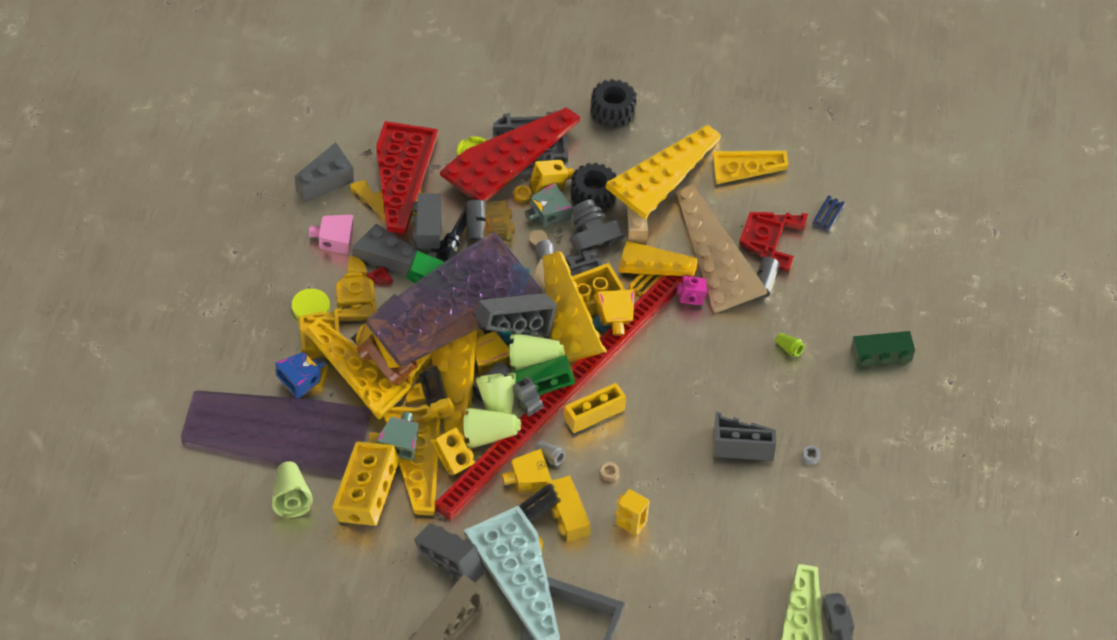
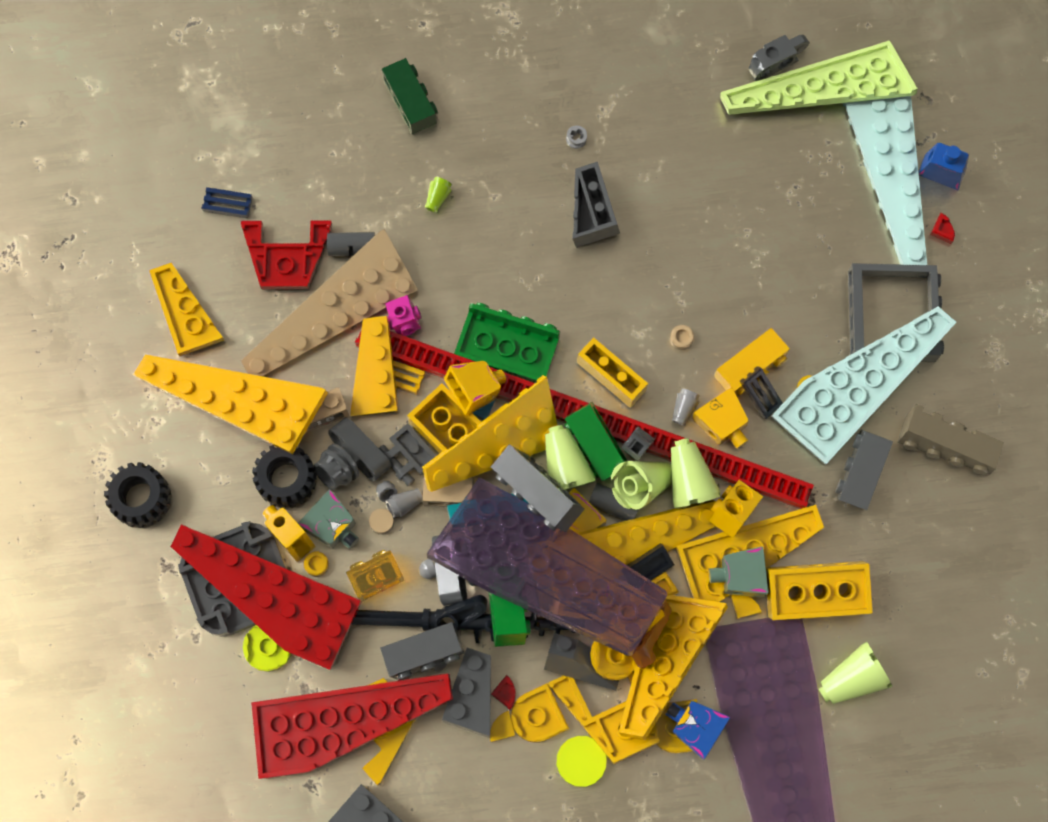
camera: 105 degrees left, 20 degrees up
bright pink torso [309,215,354,255] -> none
yellow plate [419,398,457,422] -> none
dark grey pin [467,200,486,240] -> none
yellow brick [615,489,650,536] -> none
none -> light grey hinge [376,481,397,502]
none -> green bracket [454,303,560,383]

